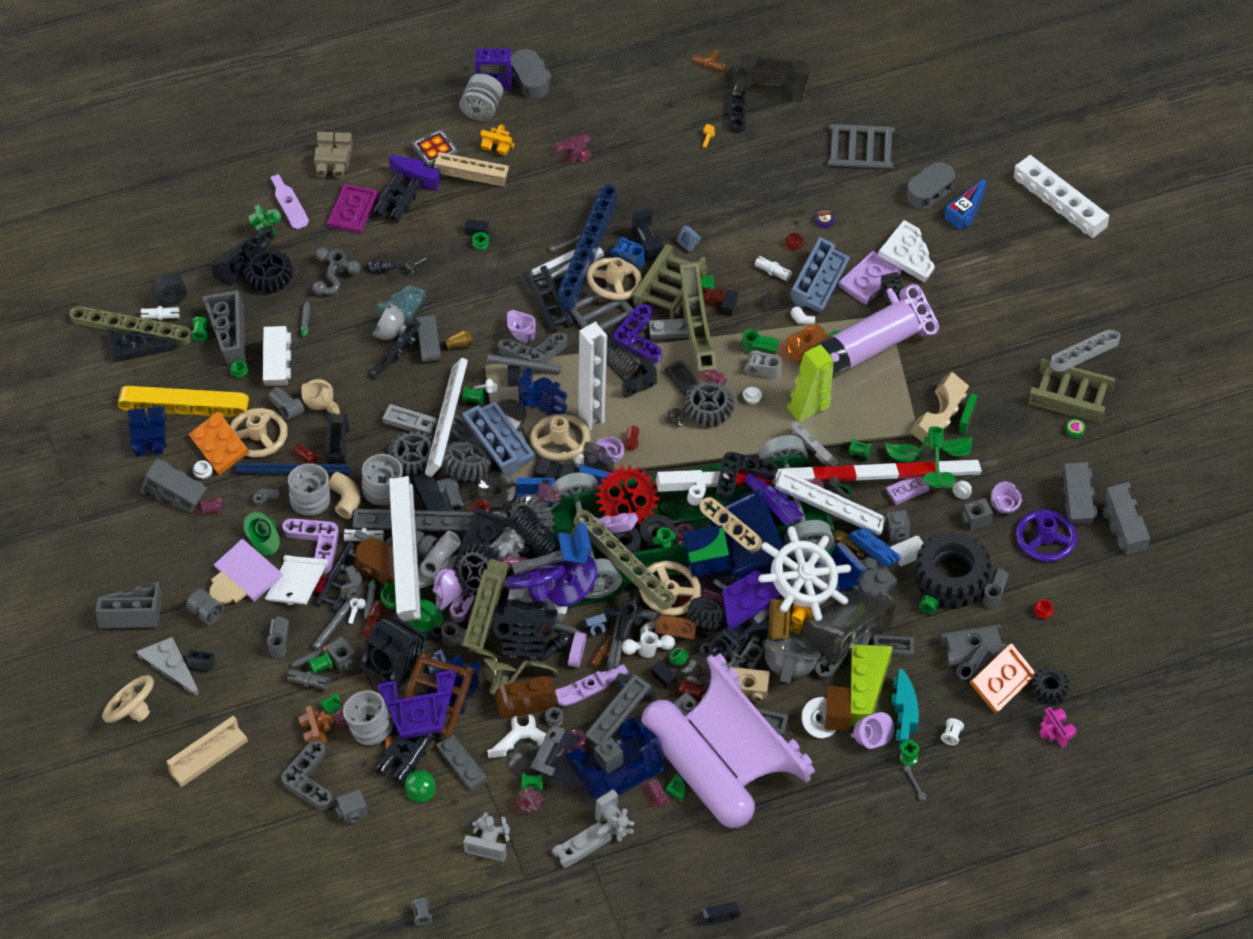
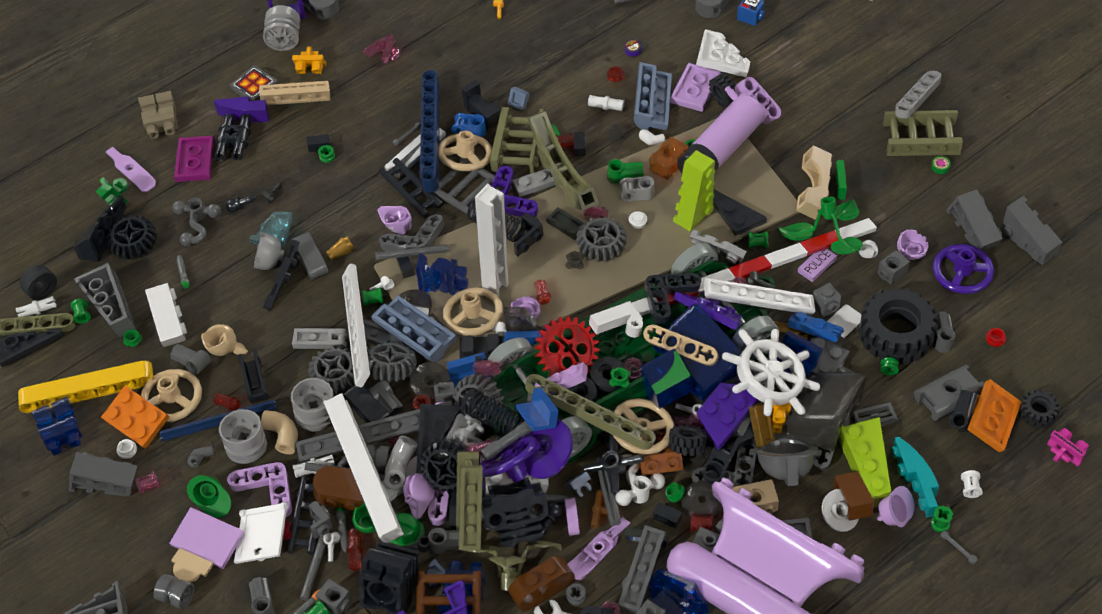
camera: 15 degrees left, 0 degrees up
none -> dark grey tile [434,382,455,404]
none -> black wing [713,189,767,236]

